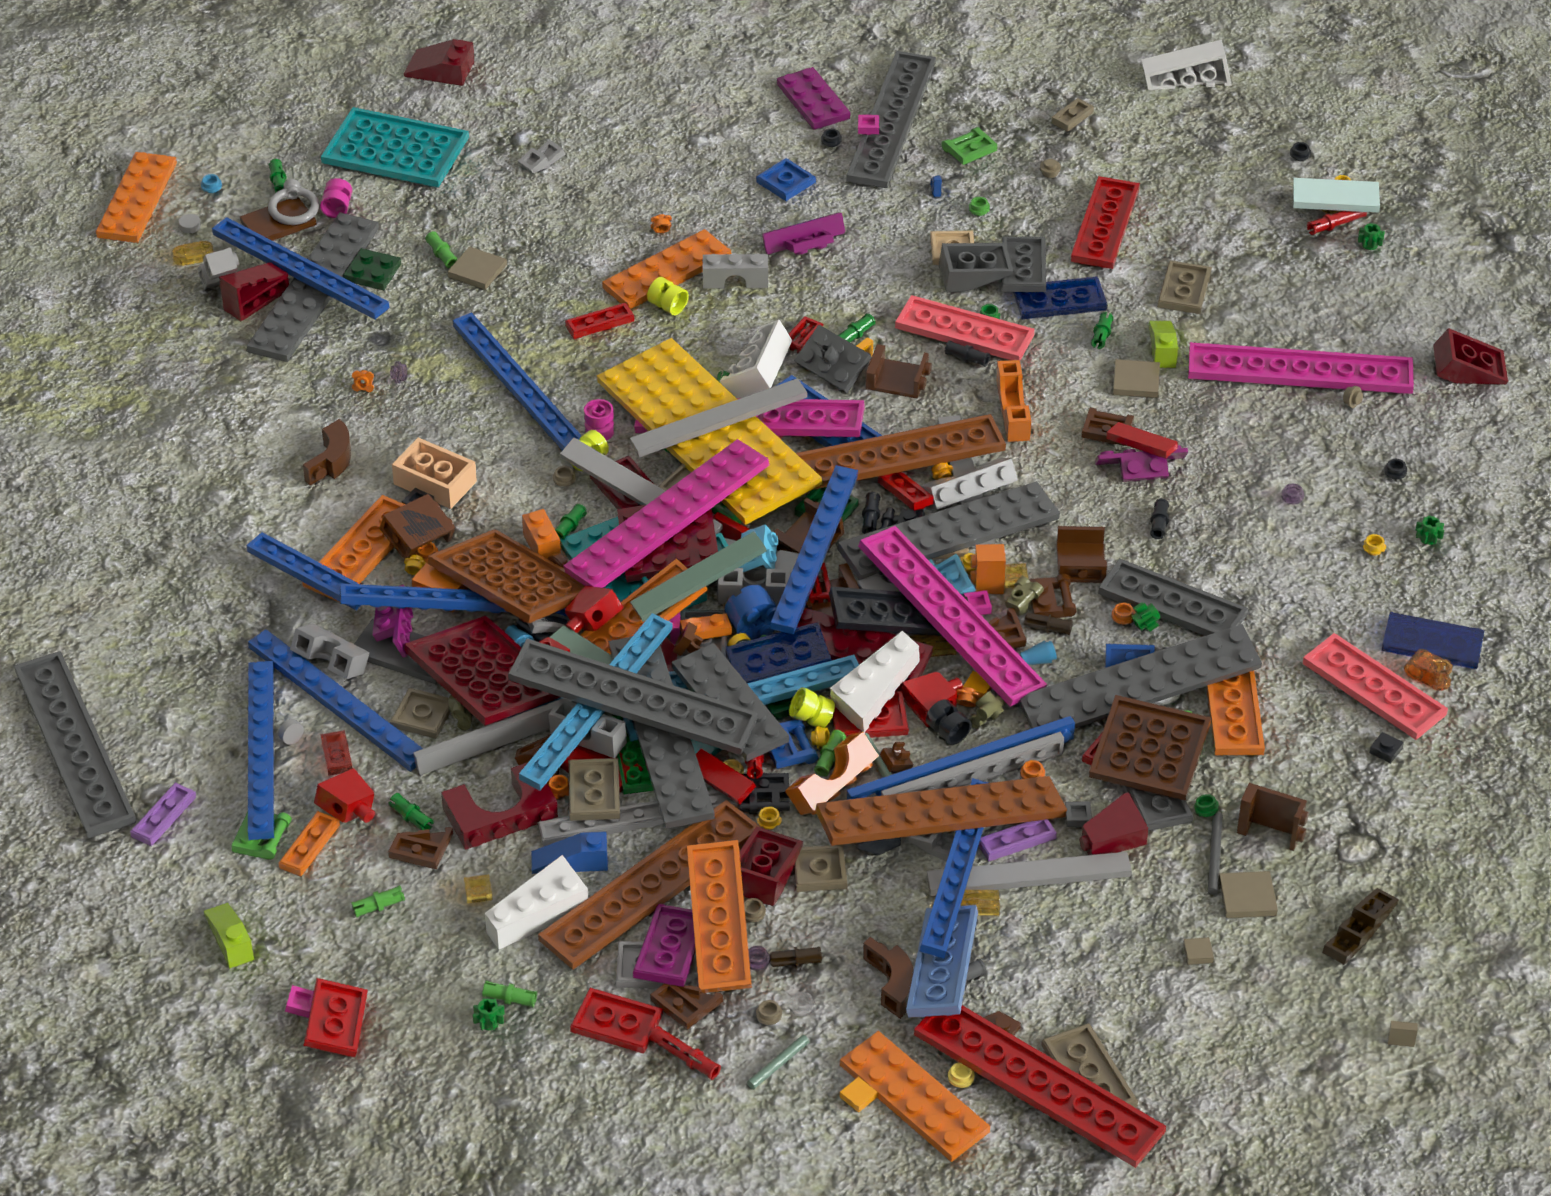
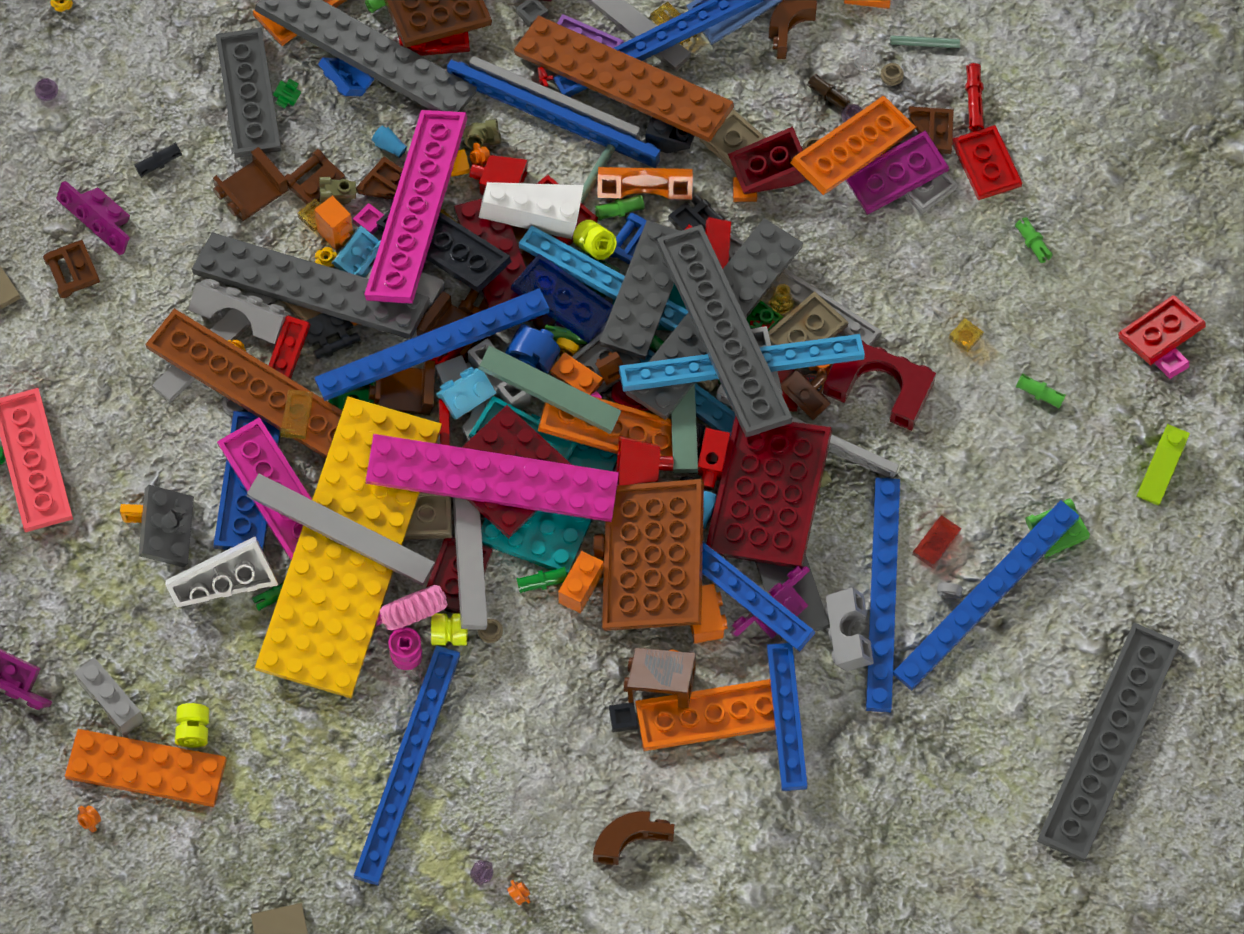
camera: 130 degrees left, 20 degrees up
medium lavender tile [130,782,196,847] -> none
orange tile [279,811,340,877] -> none
red torso [314,768,375,823] -> none
green pin [388,793,434,831] -> none
reddish brown wing [388,827,454,869] -> none
dark tan tile [390,688,451,739] -> none
light nougat brick [392,437,477,509] -> none
yellow plate [404,555,426,575] -> none
green gear [472,998,505,1031] -> none
white wedge [485,855,588,950] -> none
blue slope [531,832,608,874] -> none
dark orange plate [538,800,760,970] -> none
red tile [565,303,634,339] -> none
yellow plate [757,807,782,830] -> none
red tile [789,316,823,353] -> none
yellow plate [811,726,830,750] -> none
green pin [838,313,876,342] -> none
black pin [862,492,881,534] -> none
reddish brown panel [866,344,932,399] -> none
reddish brown tile [880,742,914,772] -> none
black wheel [926,699,972,745] -> none
black pin [944,341,990,367] -> none
orange arch [996,360,1031,442] -> none
orange plate [1020,760,1045,779] -> none
dark brown axle [1024,613,1073,635] -> none
red tile [1107,422,1178,459] -> none
orange plate [1111,603,1135,625] -> none
none -> clear yellow tile [280,389,313,439]
none -> bright pink gear [380,585,448,631]
none -> red plant [538,67,554,88]
none -> clear yellow cone [770,284,794,313]

